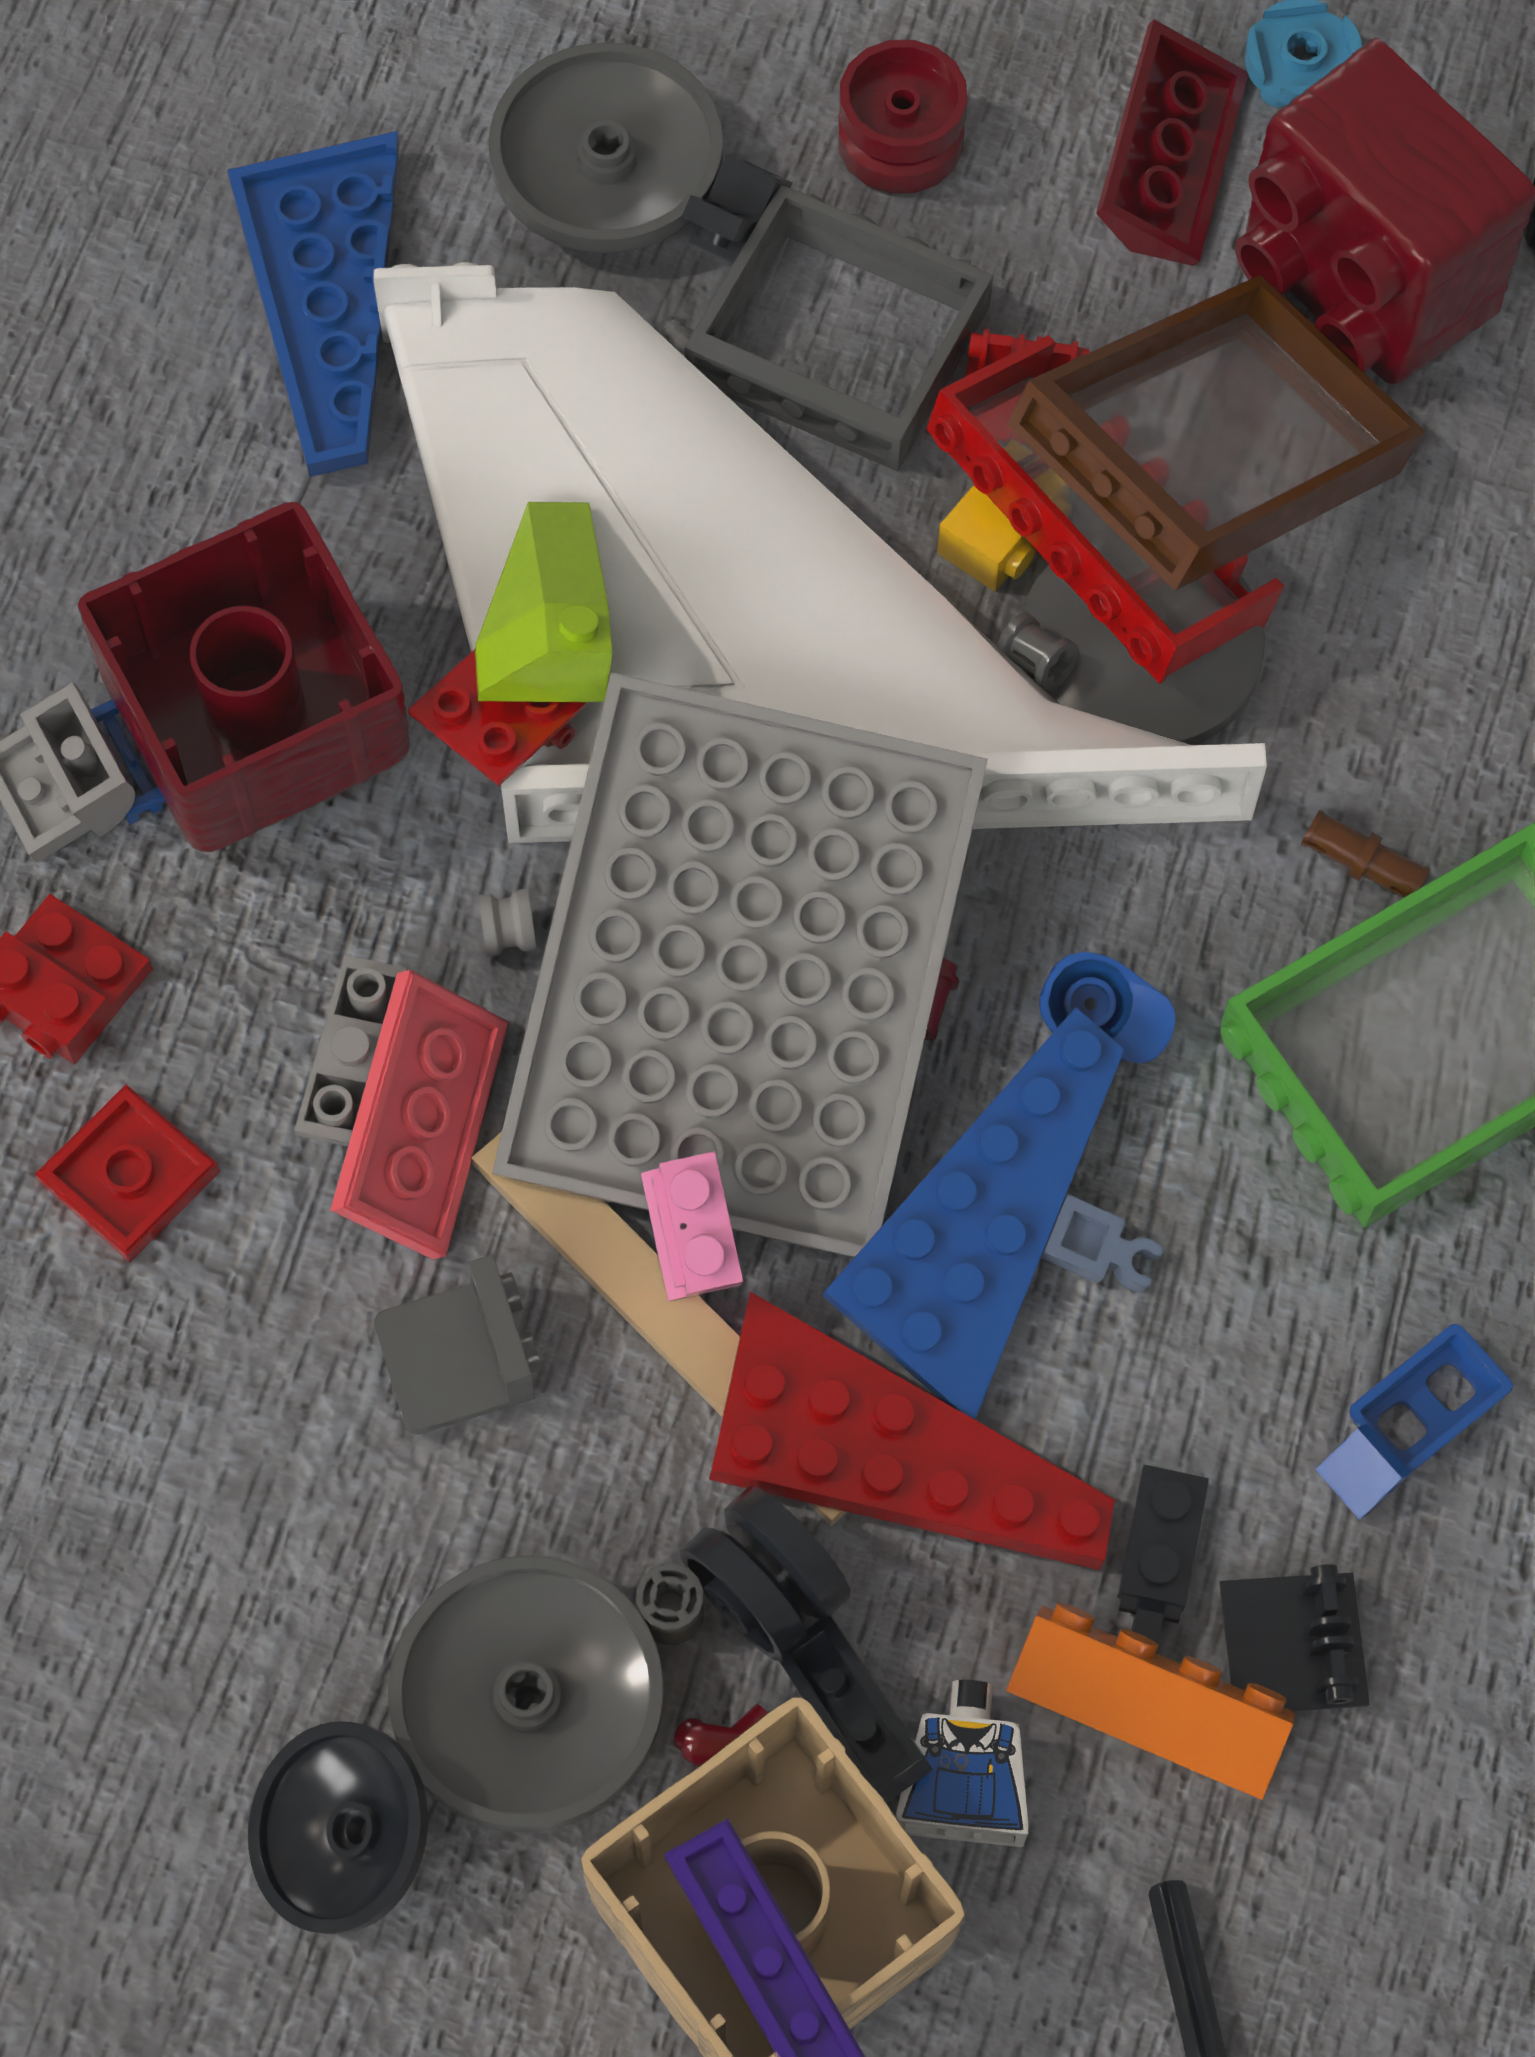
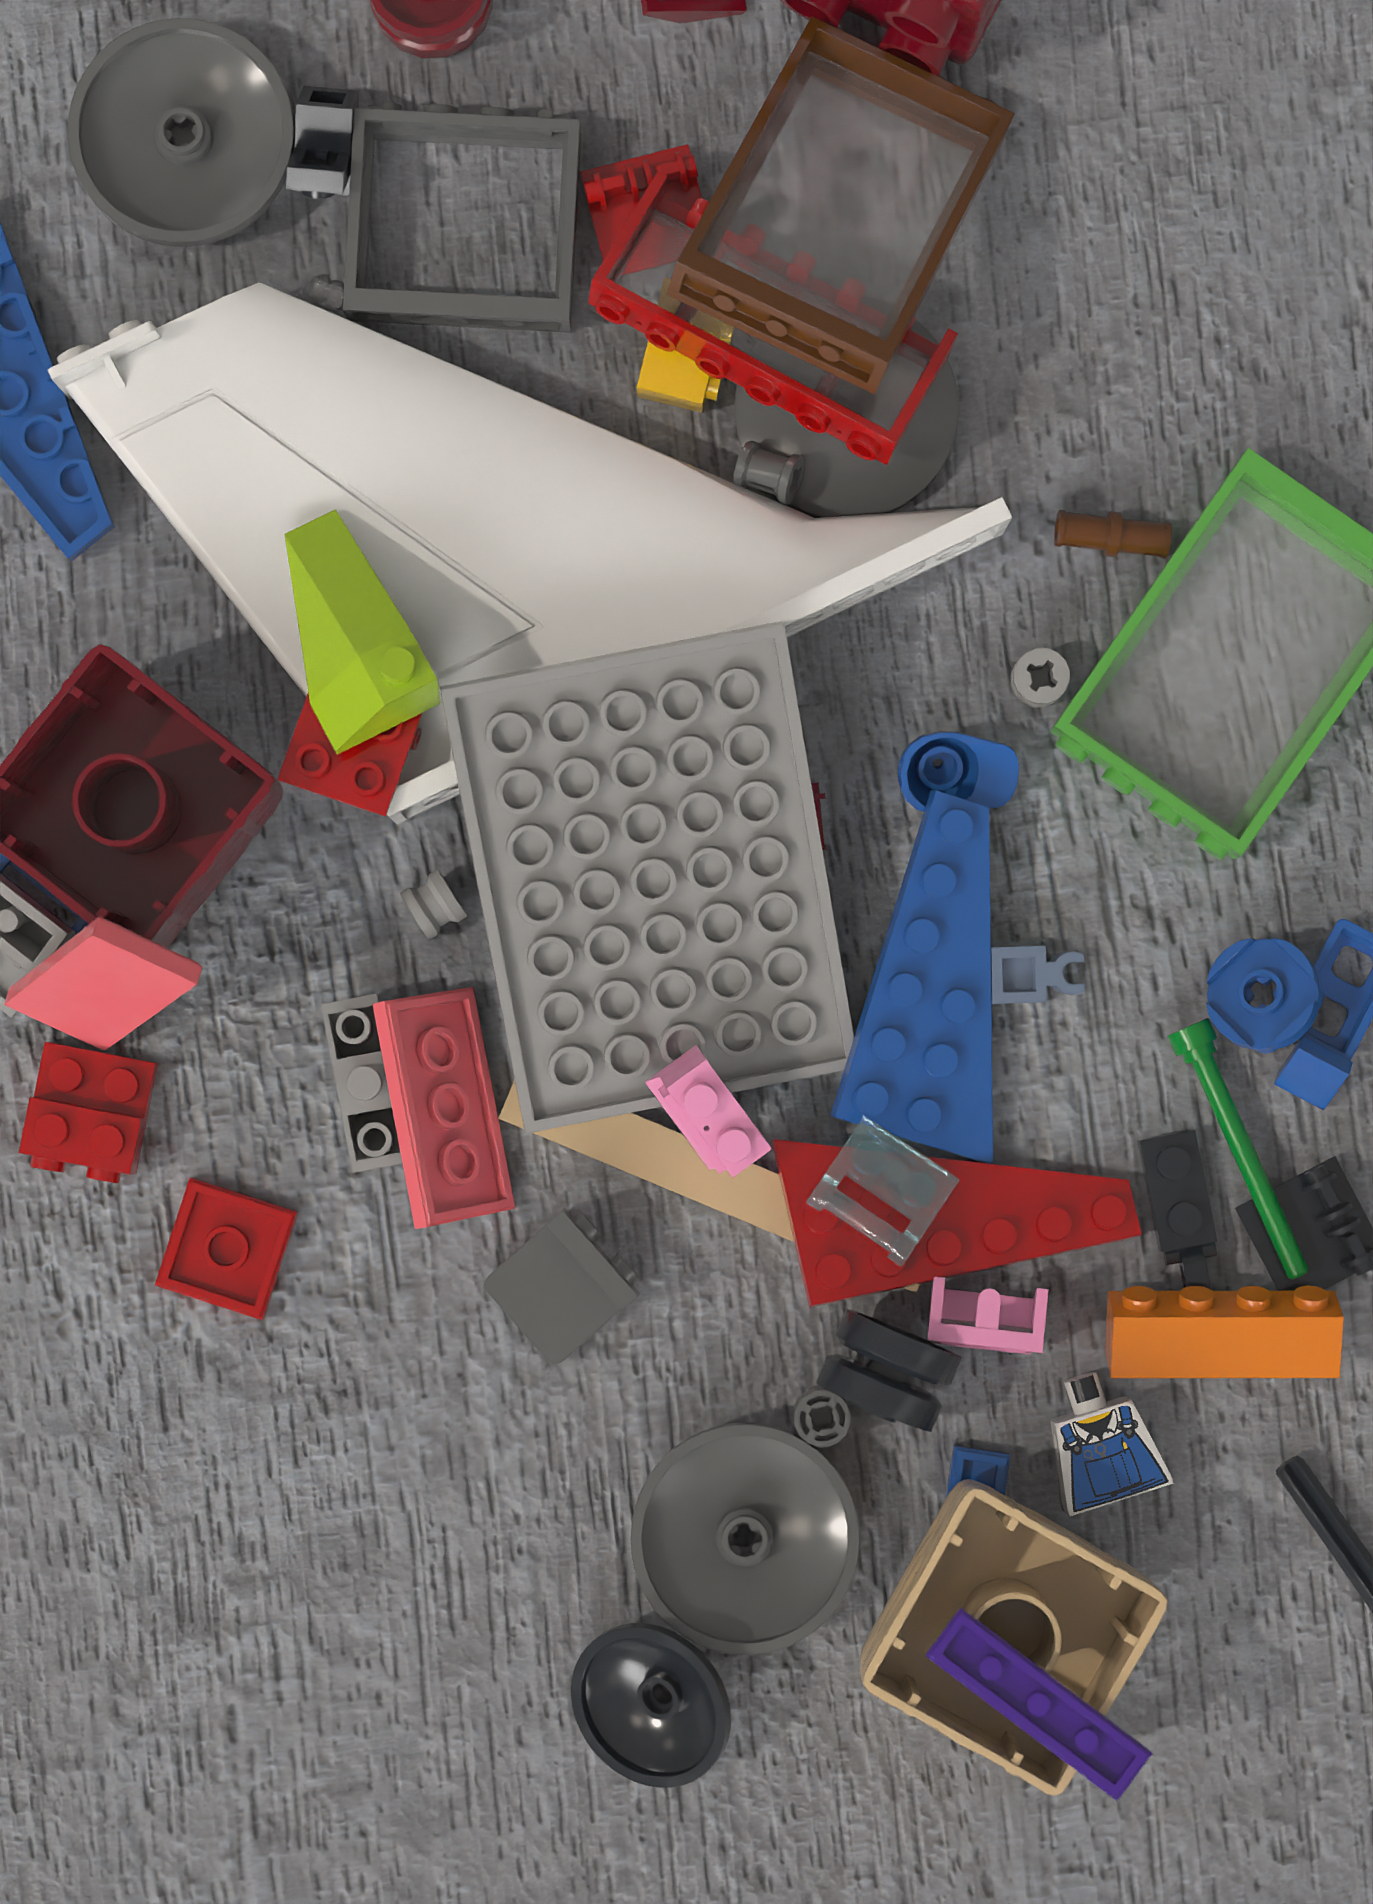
camera: 20 degrees left, 20 degrees up
dark red arm [674,1704,768,1767] -> none
black plate [779,1616,933,1803] -> none
none -> coral tile [4,917,203,1051]
none -> clear light blue plate [806,1115,960,1266]
none -> bright pink window [927,1277,1049,1355]
none -> light grey wheel [1010,648,1070,708]
none -> green piece [1167,1018,1309,1279]
none -> blue plate [1206,937,1324,1054]

